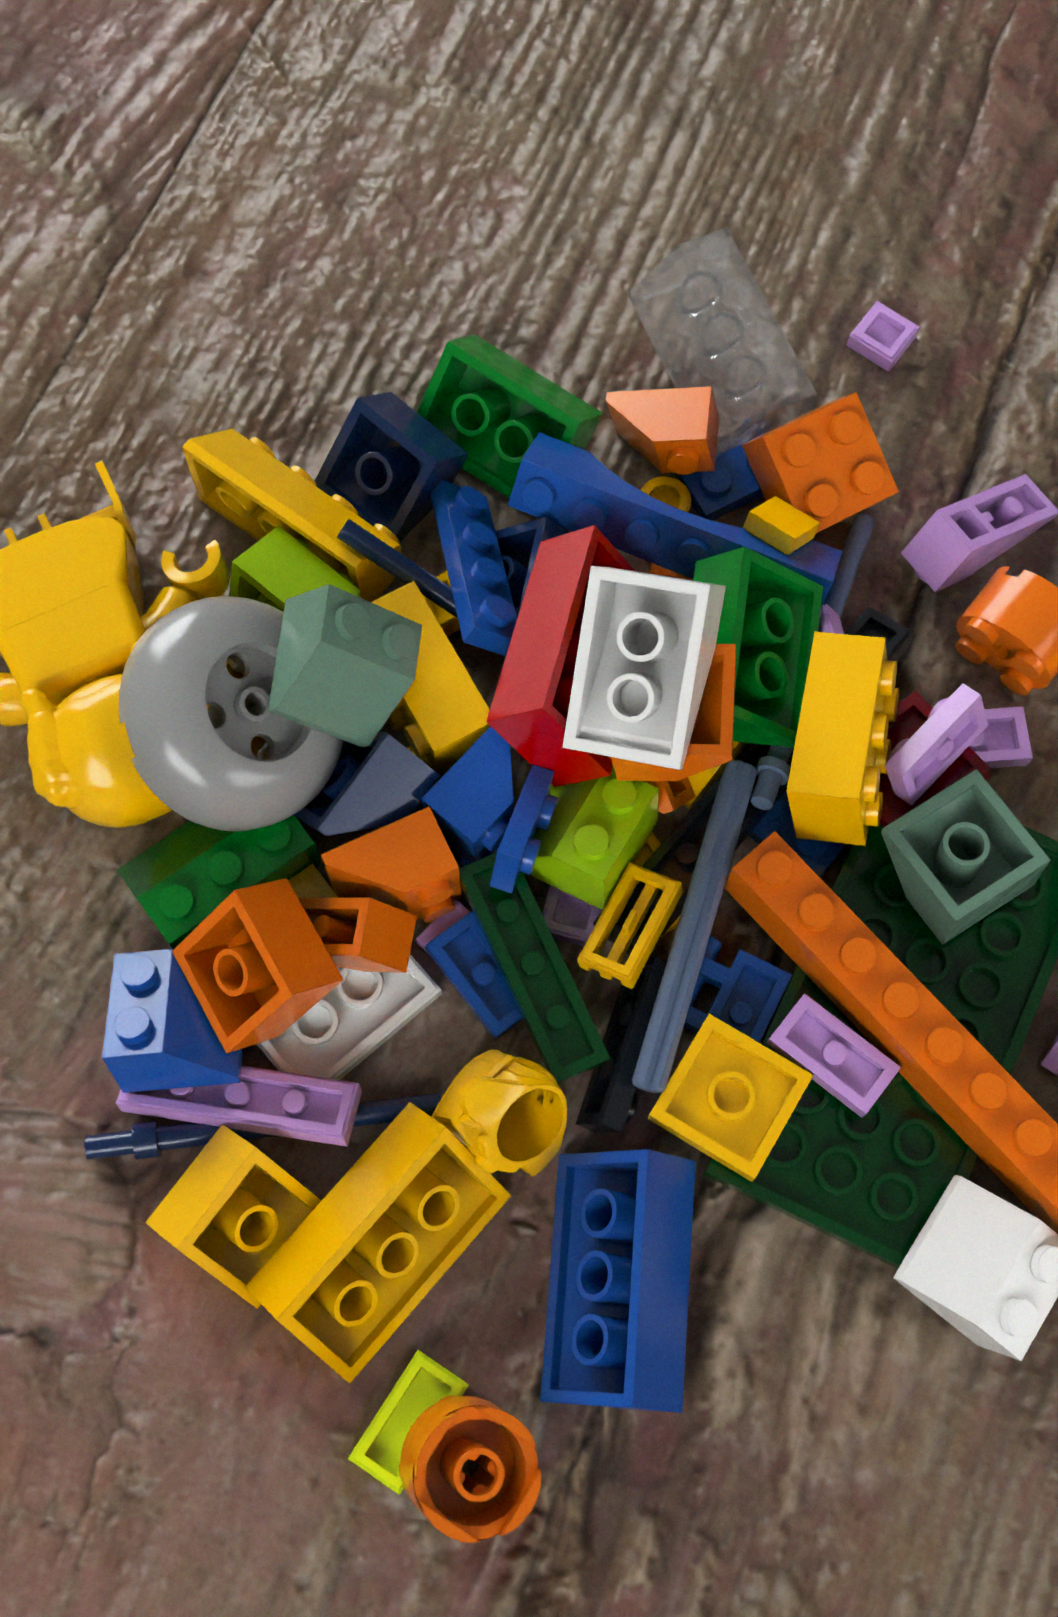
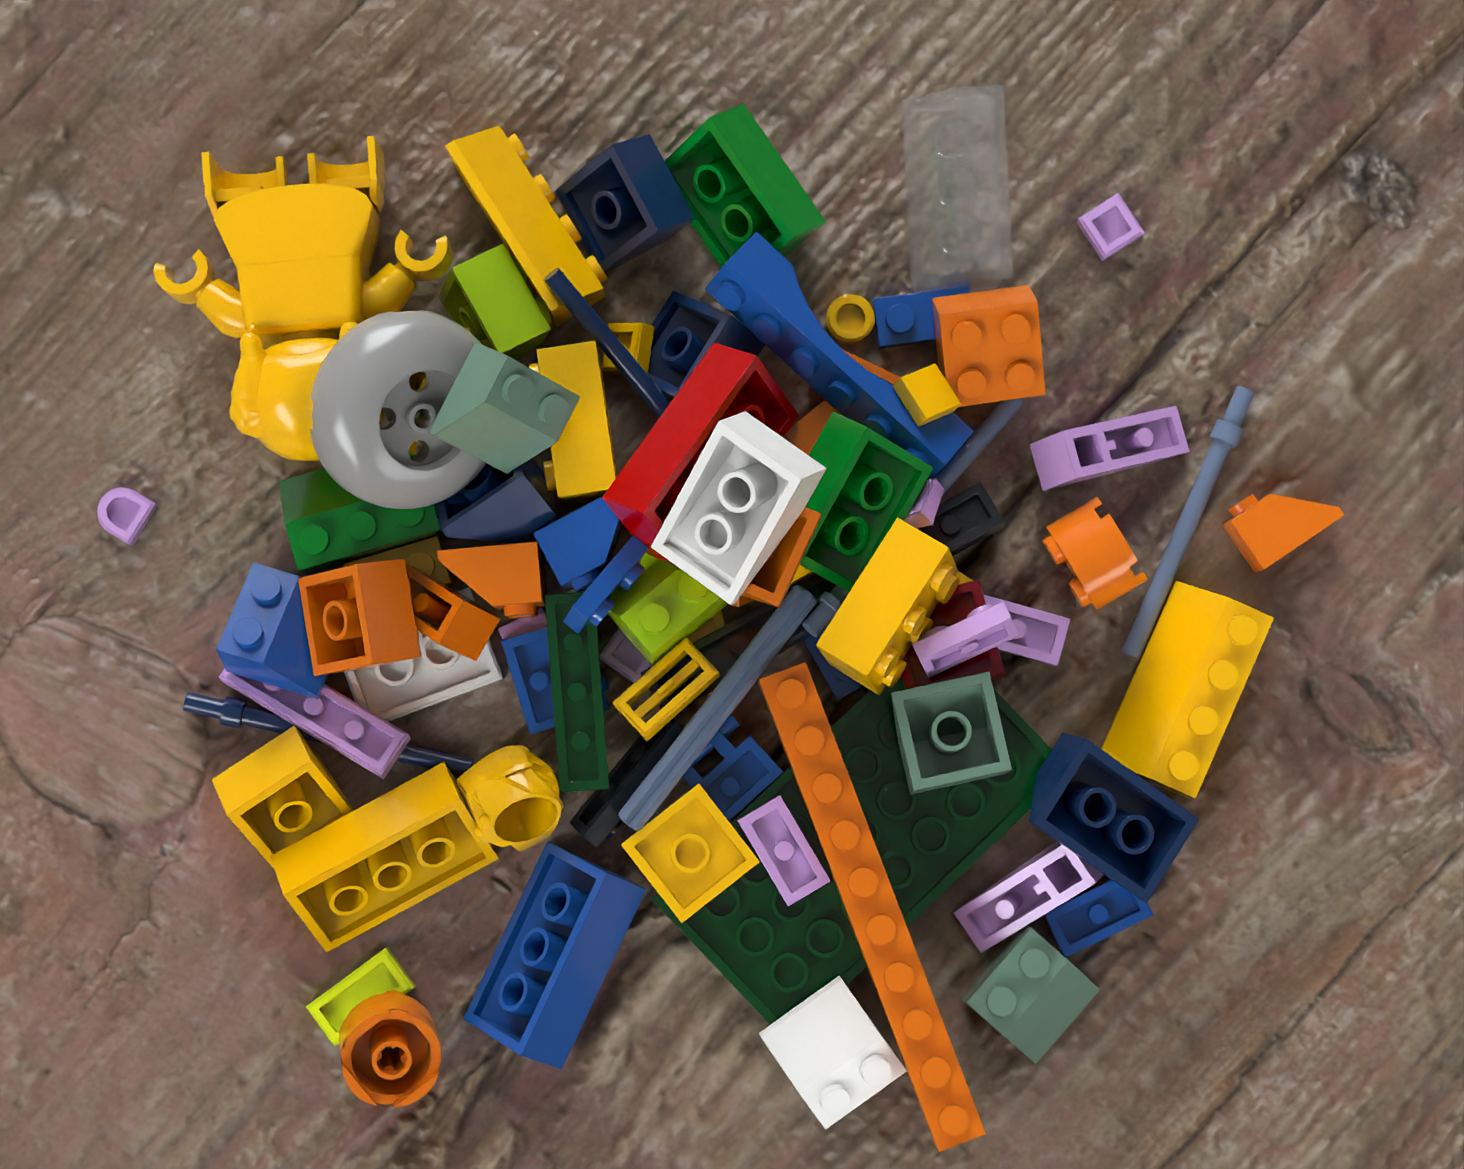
camera: 20 degrees right, 15 degrees up
blue plate [431,480,517,656] -> none
orange slope [606,386,720,475] -> none

